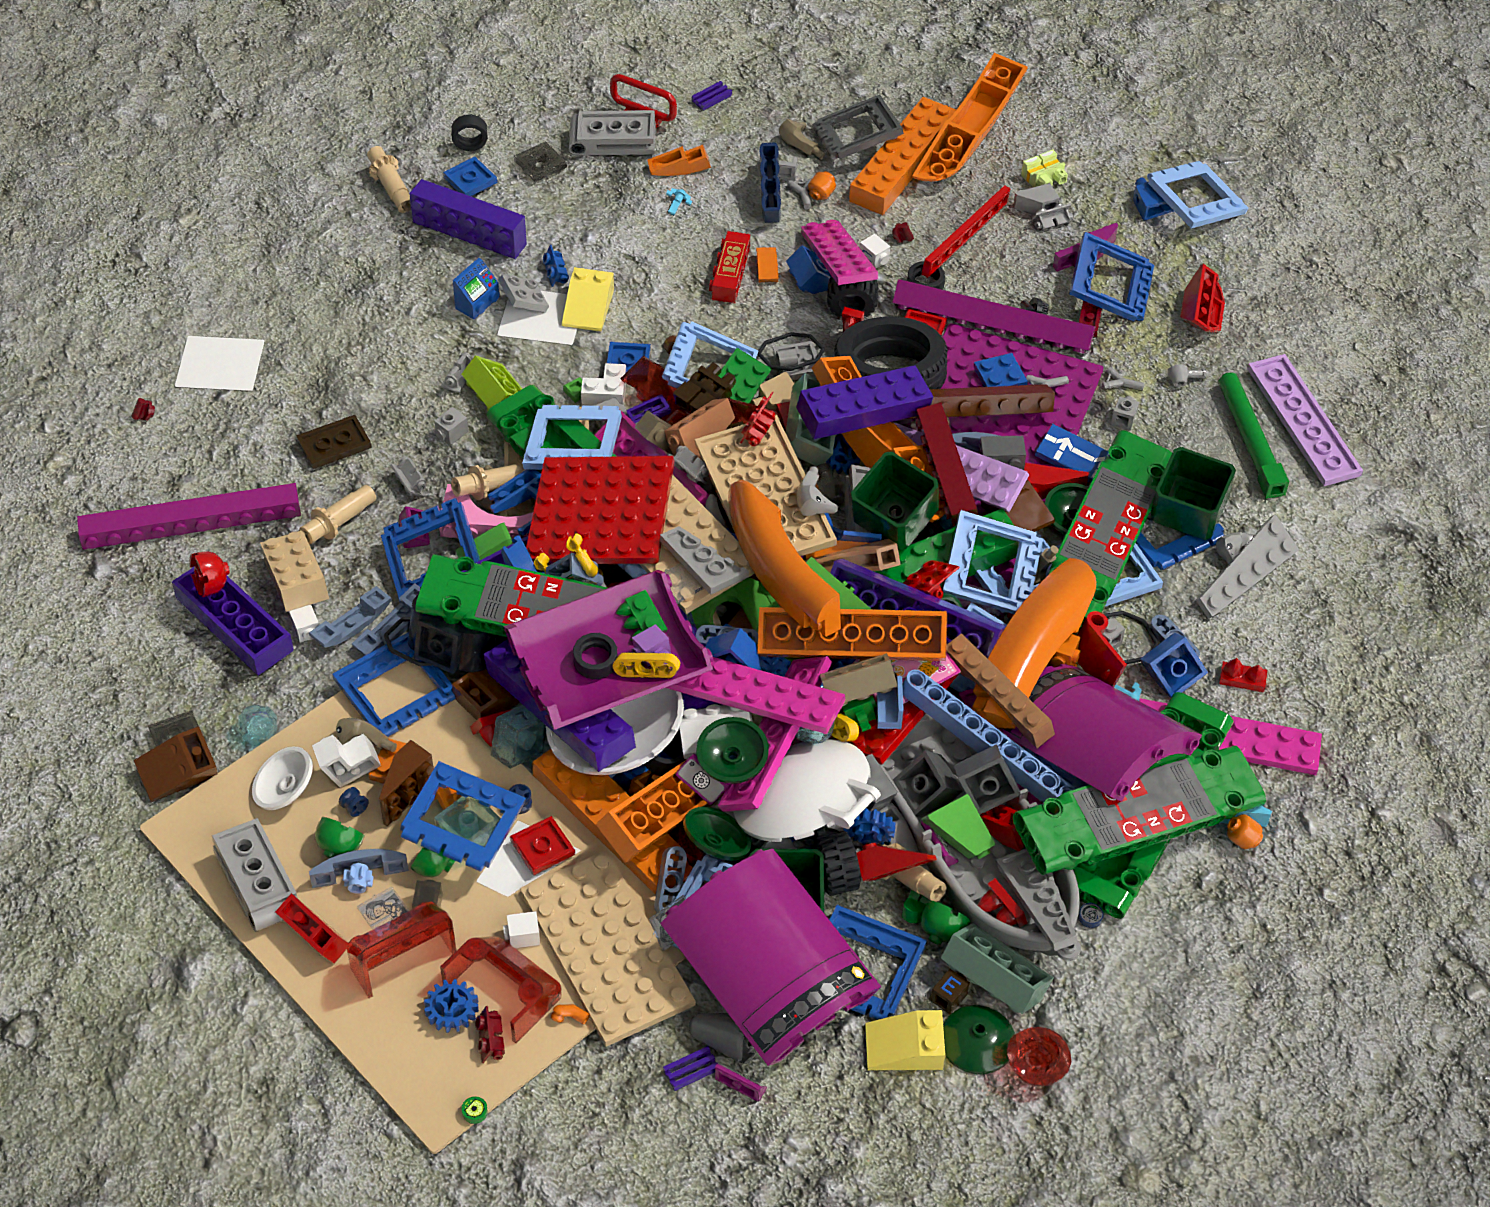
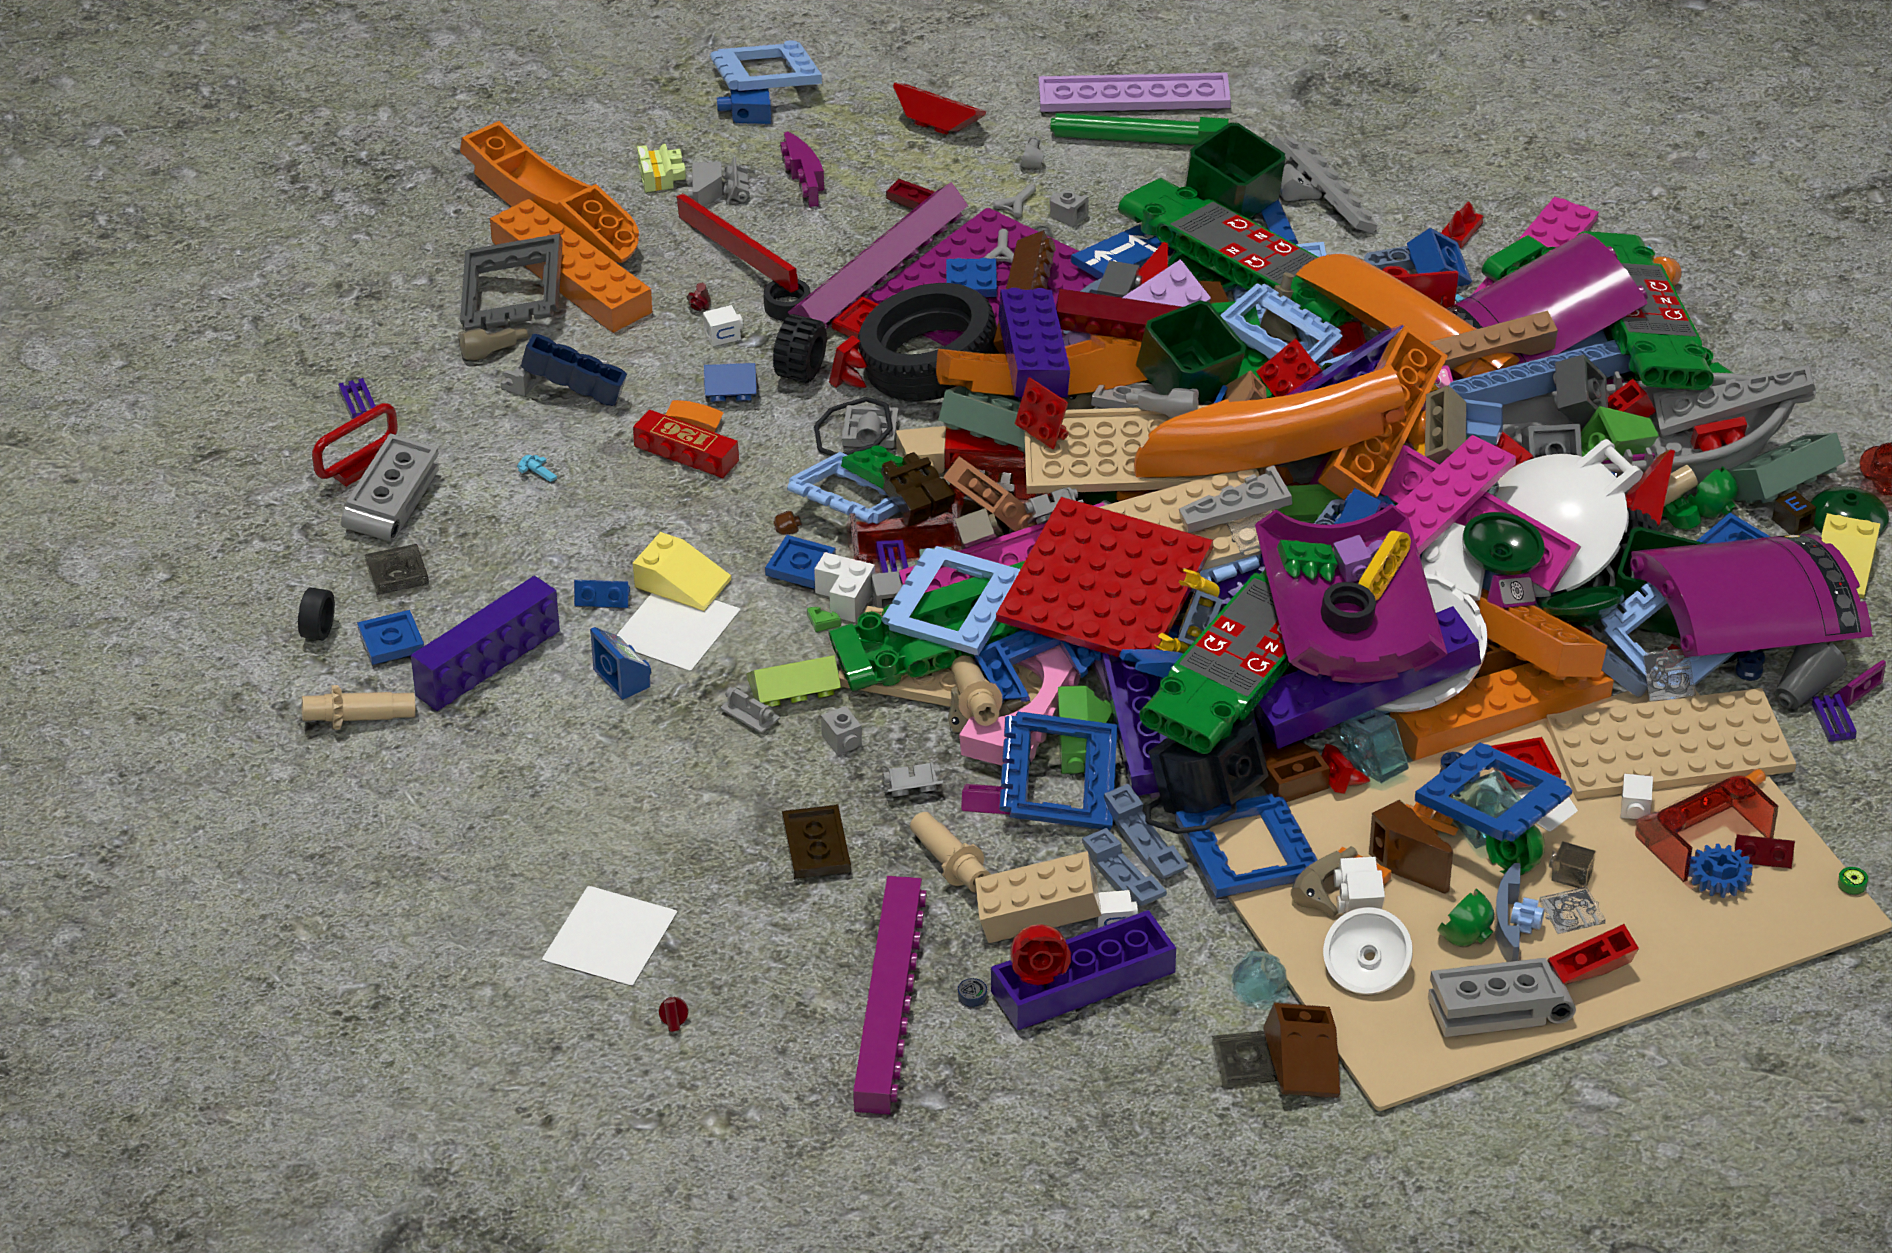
camera: 70 degrees left, 10 degrees down
dark blue wheel [338,787,369,817] -> none
clear red windscreen [347,901,457,998] -> none
light grey plate [498,274,549,313] -> none
orange slope [647,145,711,176] -> none
dark pink plate [801,220,878,285] -> none
orange head [808,171,836,200] -> none
black piece [1020,297,1049,315] -> none
blue hinge [1069,232,1154,322] -> none

